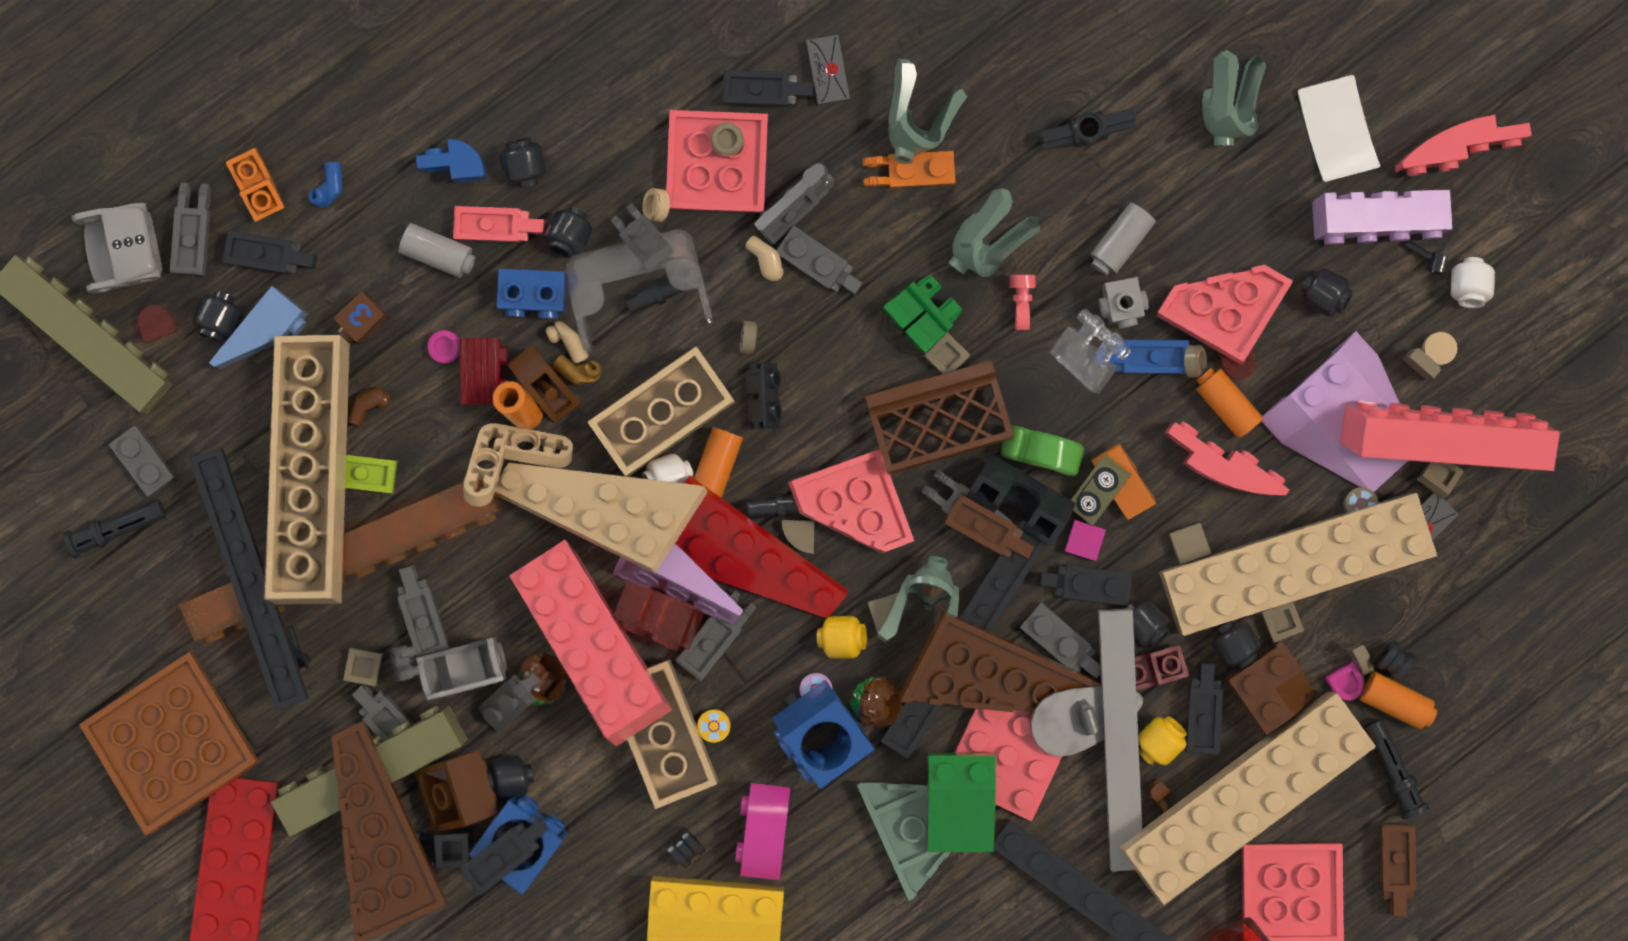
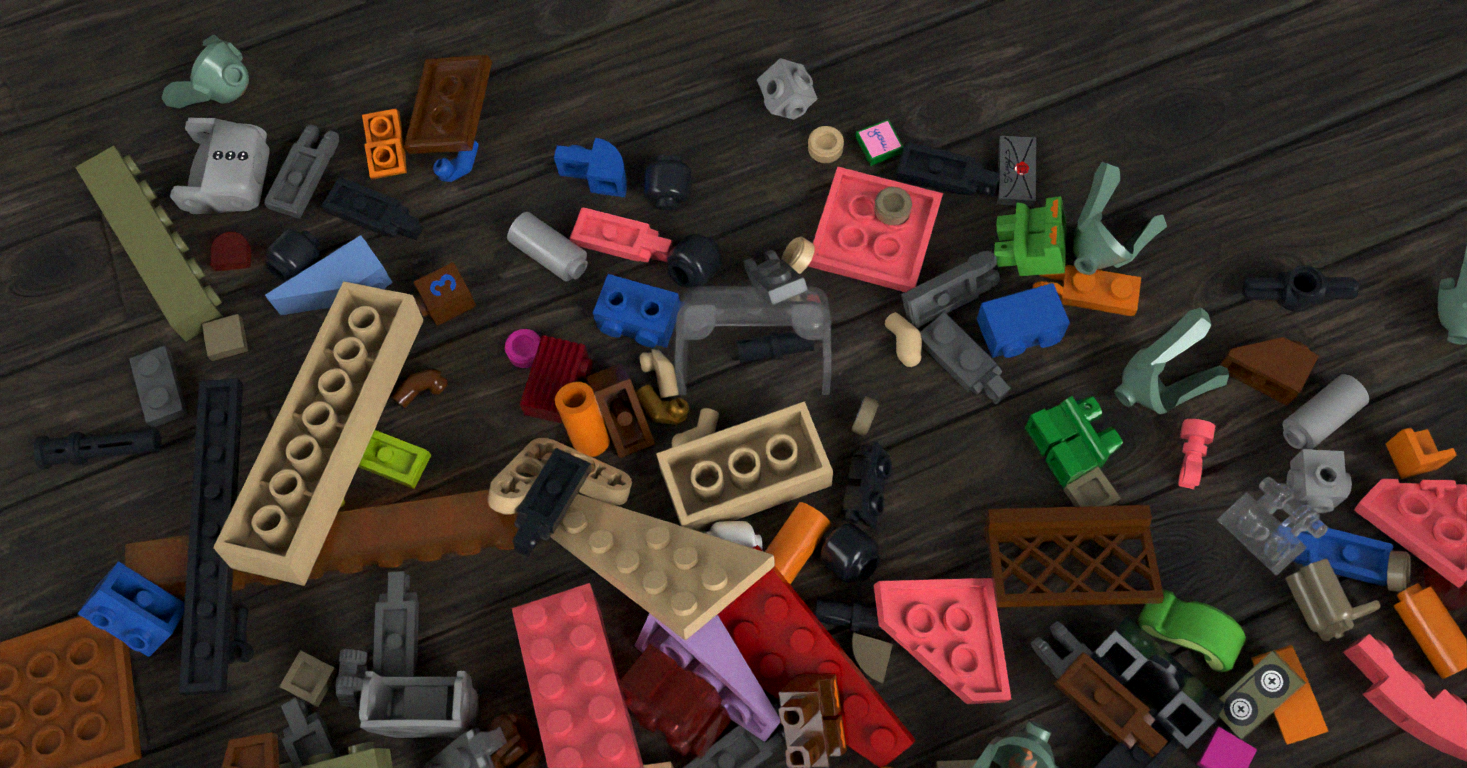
camera: 20 degrees right, 20 degrees down
none -> blue brick [78,561,185,657]
none -> sand green piece [162,34,249,109]
none -> dark tan tile [202,314,248,361]
none -> reddish brown tile [404,55,492,154]
none -> black hinge [512,448,592,557]
none -> tan arm [672,408,719,448]
none -> light grey brick [757,58,818,120]
none -> reddish brown hips [779,674,847,768]
none -> tan tile [808,126,844,163]
none -> black head [820,523,880,583]
none -> tile [856,119,904,166]
none -> blue brick [977,283,1070,358]
none -> bright green hips [994,196,1067,276]
none -> reddish brown slope [1219,337,1319,406]
none -> dark tan piece [1285,559,1380,641]
none -> orange panel [1385,427,1457,479]

